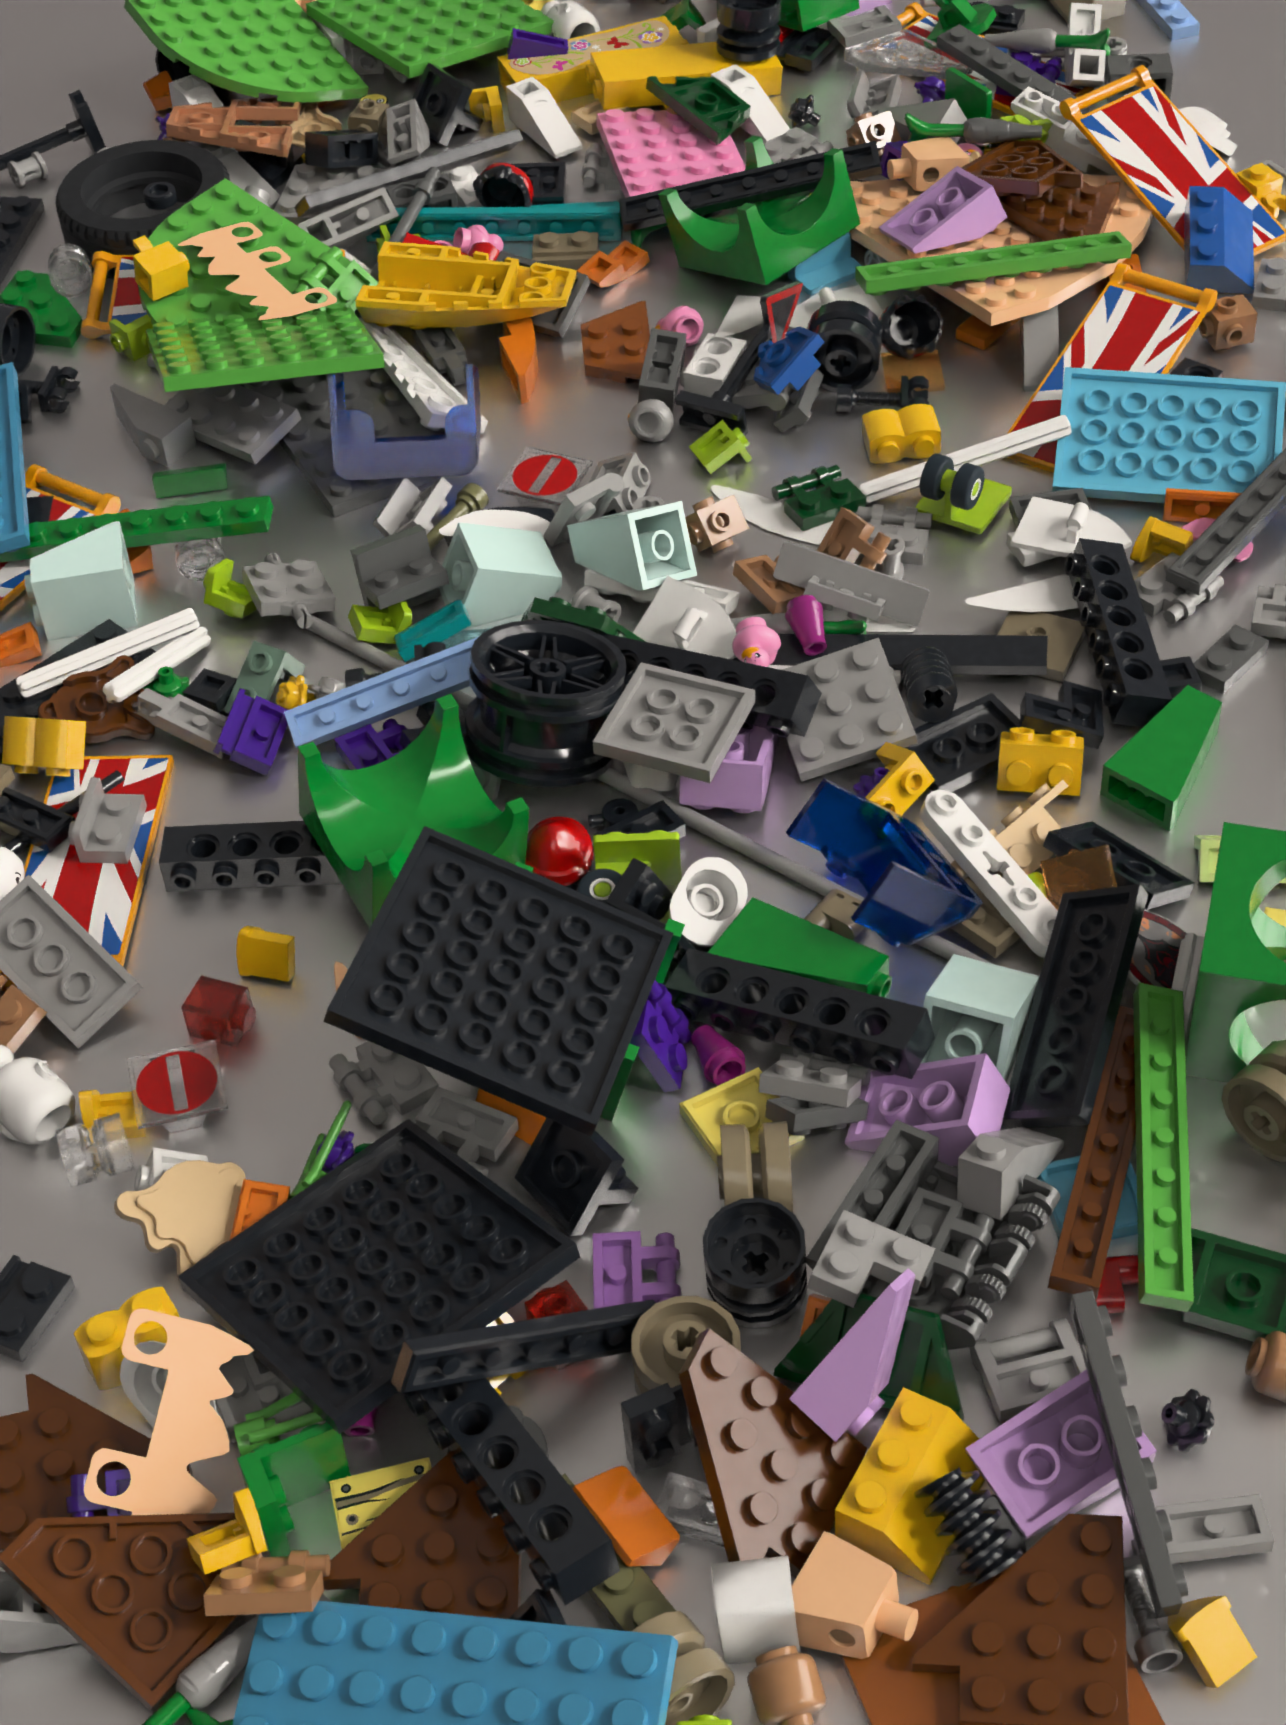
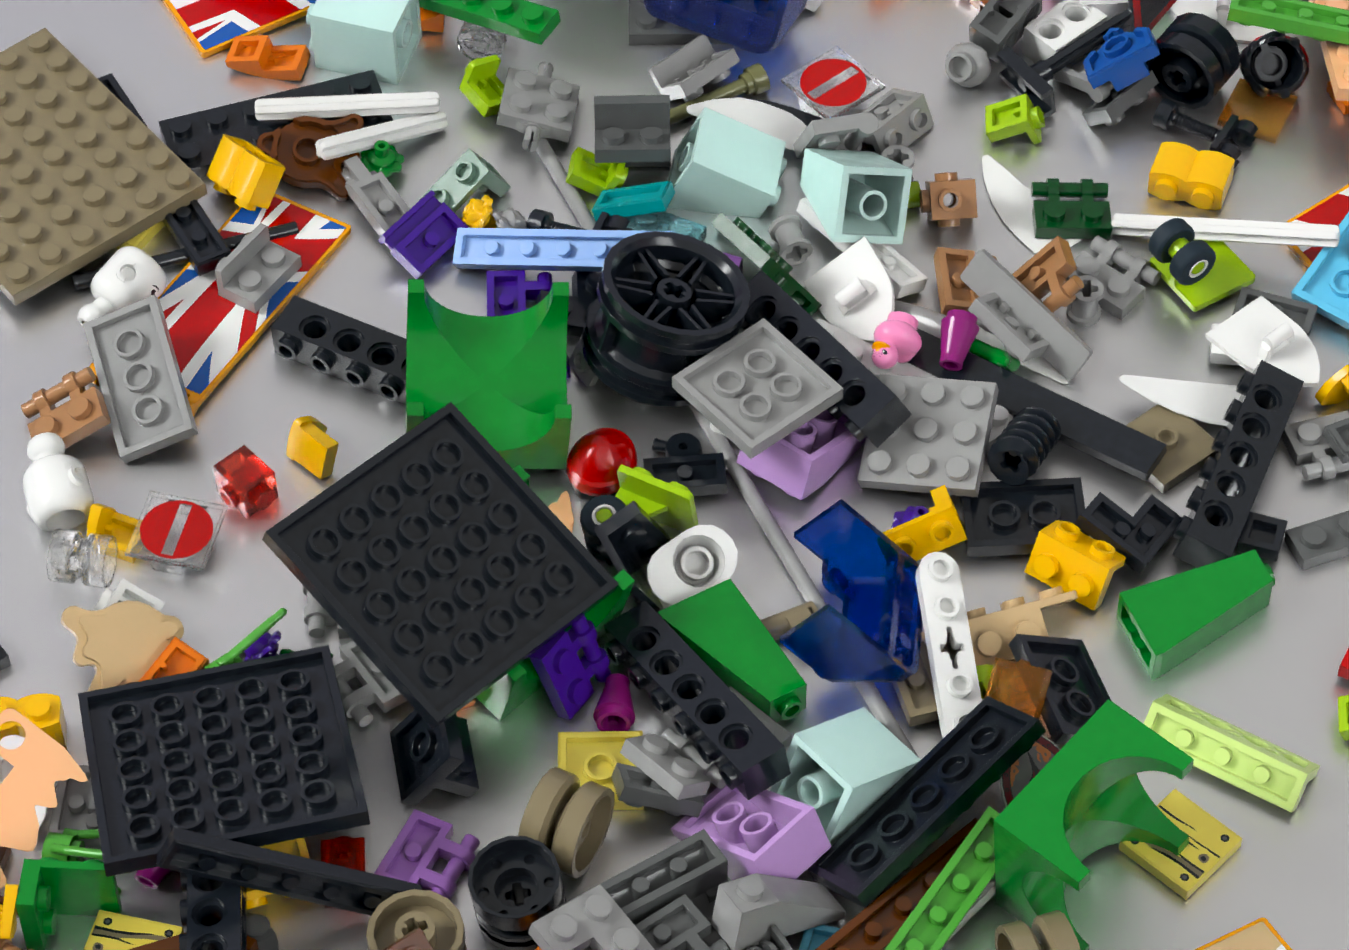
camera: 25 degrees right, 5 degrees up
black plate [183,668,237,713] -> none

